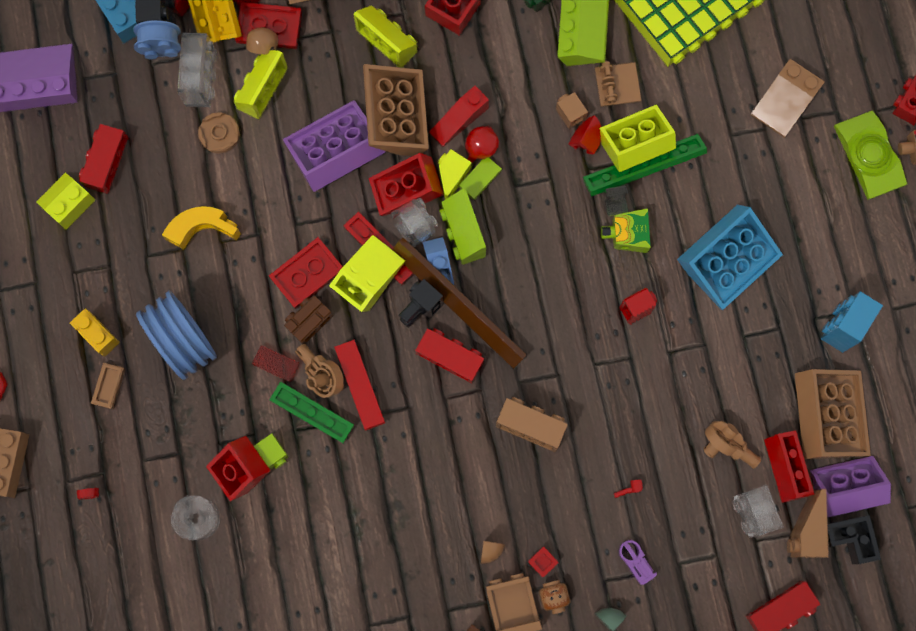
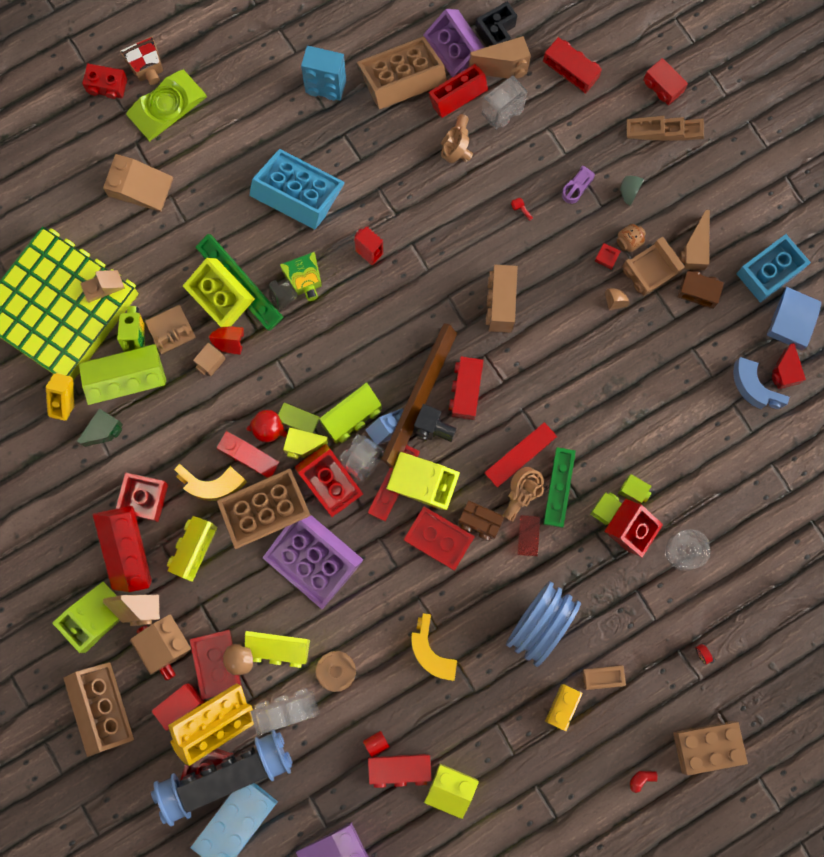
camera: 115 degrees left, 0 degrees up
none -> medium nougat slope [80,270,125,303]
none -> lime torso [117,306,145,352]
none -> yellow arch [174,464,247,501]
none -> red beam [363,730,390,757]
none -> lime brick [618,474,651,504]

